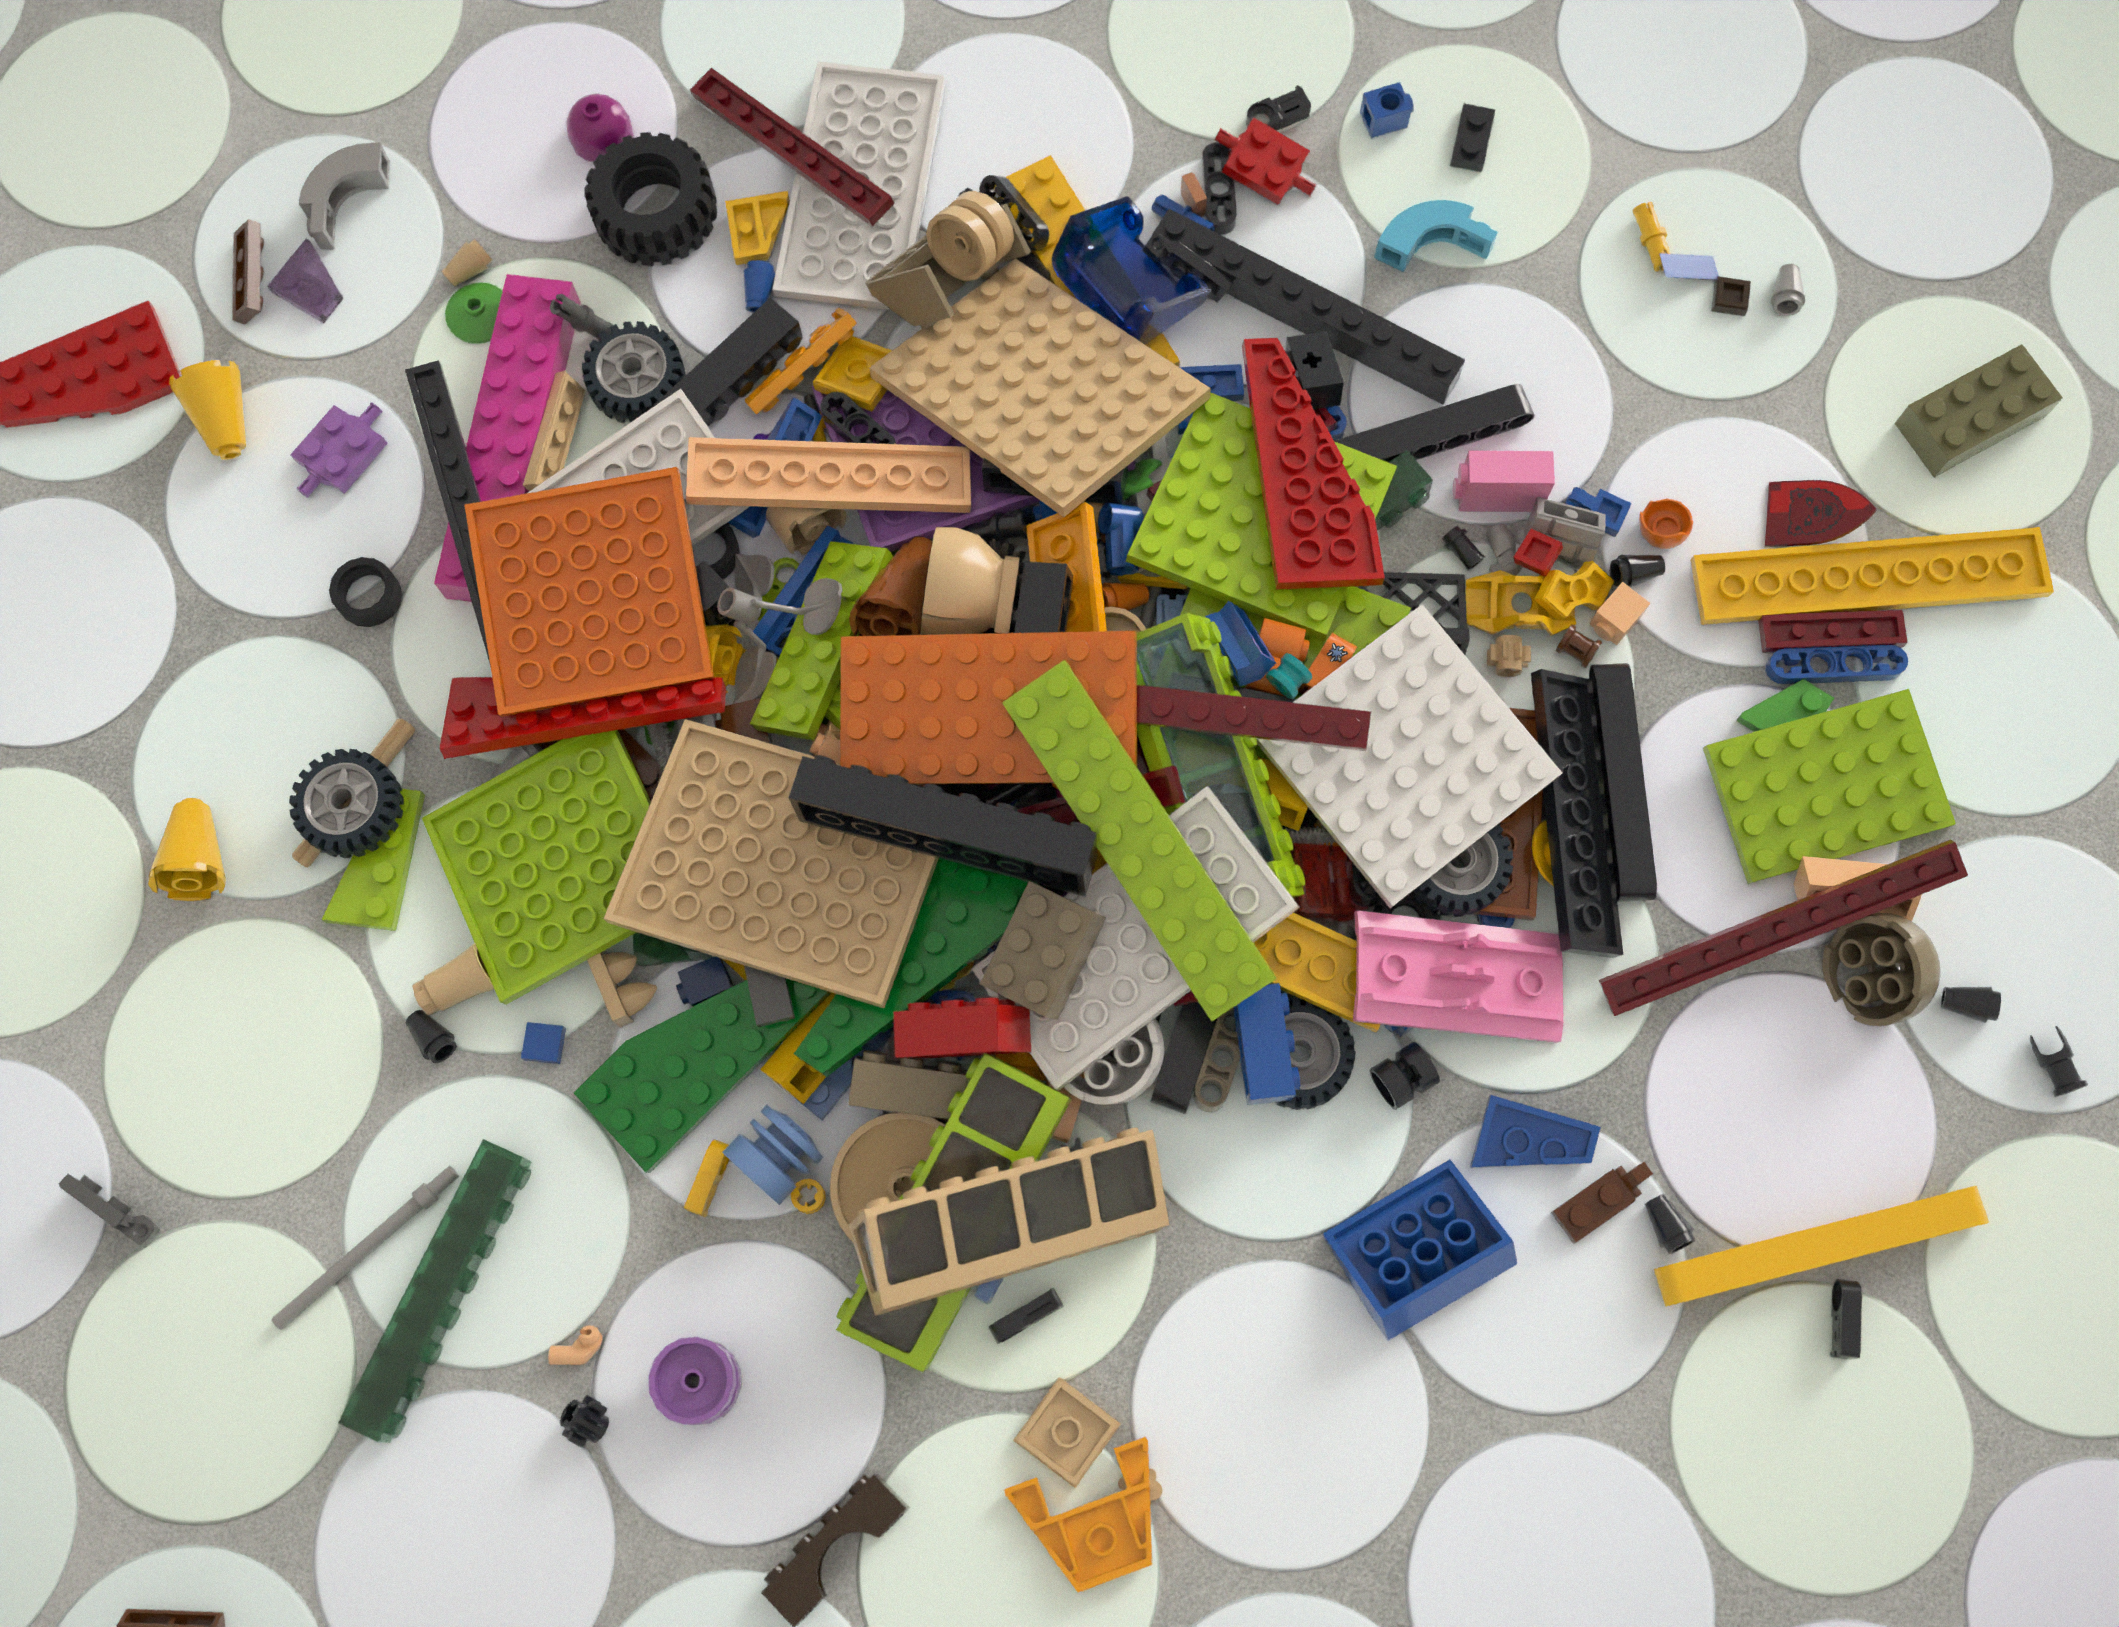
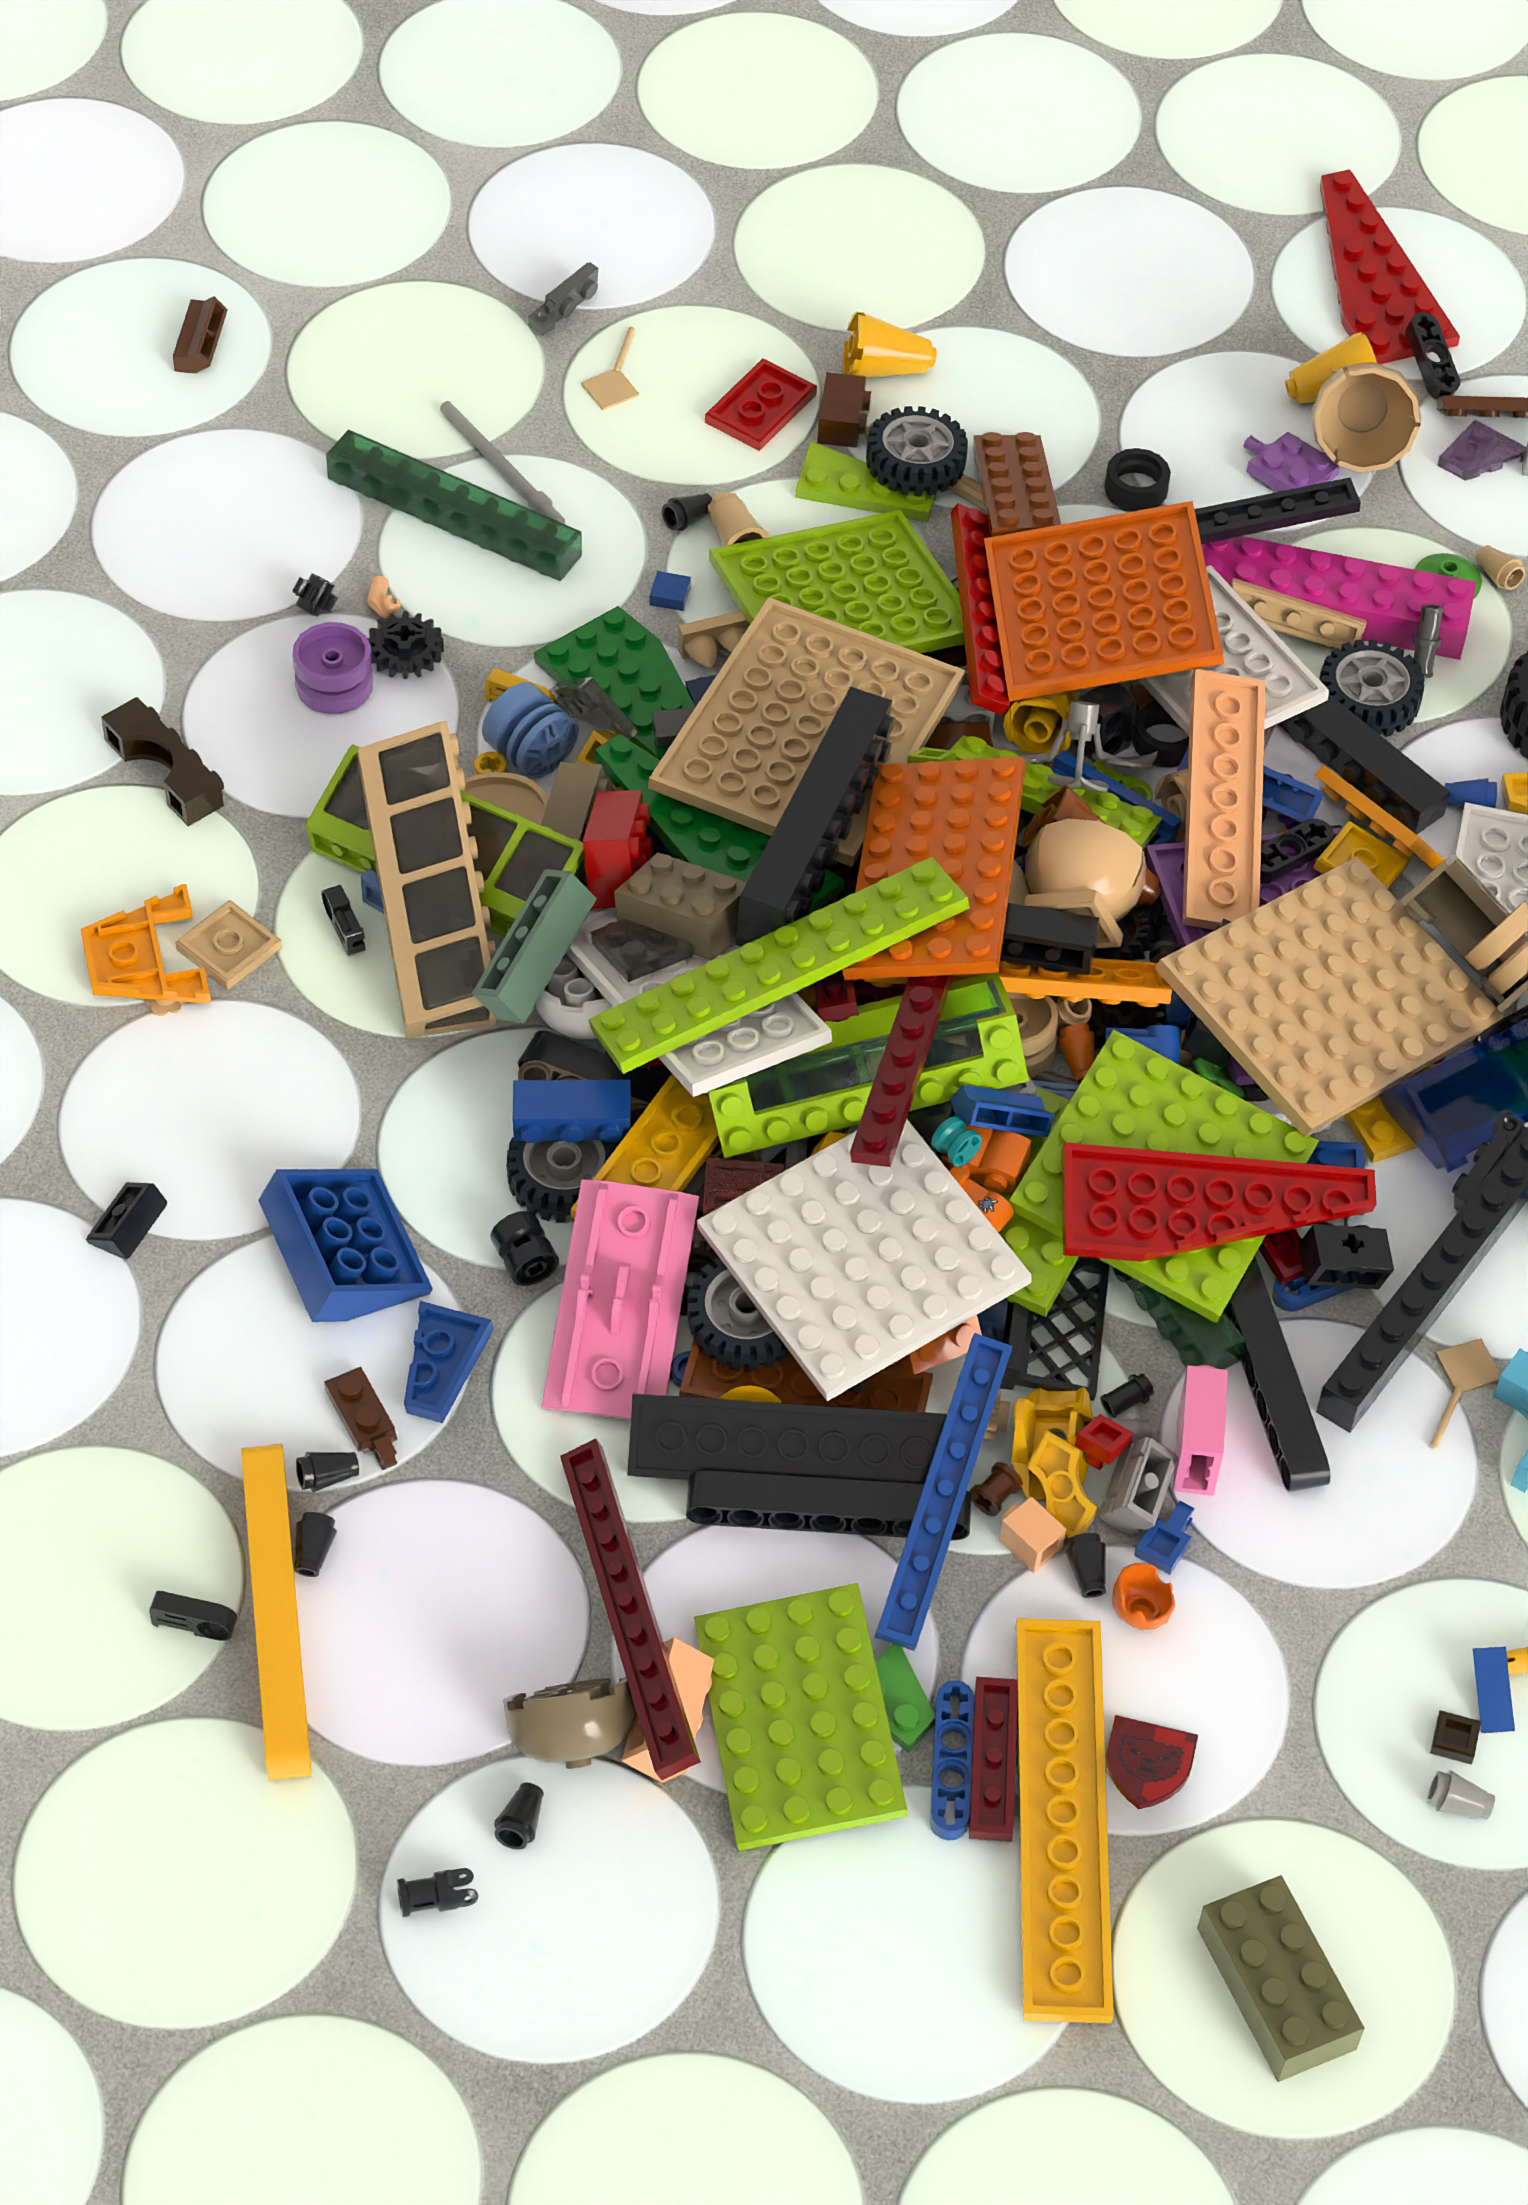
camera: 90 degrees right, 20 degrees down
none -> black slope [85,1182,167,1259]
none -> black cone [294,1512,337,1577]
none -> black gear [367,611,444,679]
none -> sand green brick [472,869,597,1023]
none -> clear smoke wing [549,677,639,740]
none -> tan piece [581,326,639,410]
none -> clear smoke wing [591,919,693,982]
none -> red tile [705,358,817,451]
none -> reddish brown brick [817,372,872,448]
none -> blue plate [874,1333,1013,1651]
none -> lime tile [907,747,956,763]
none -> dark orange plate [973,432,1061,537]
none -> tan plate [1311,362,1421,473]
none -> black beam [1406,312,1460,400]
none -> tan piece [1430,1338,1501,1449]

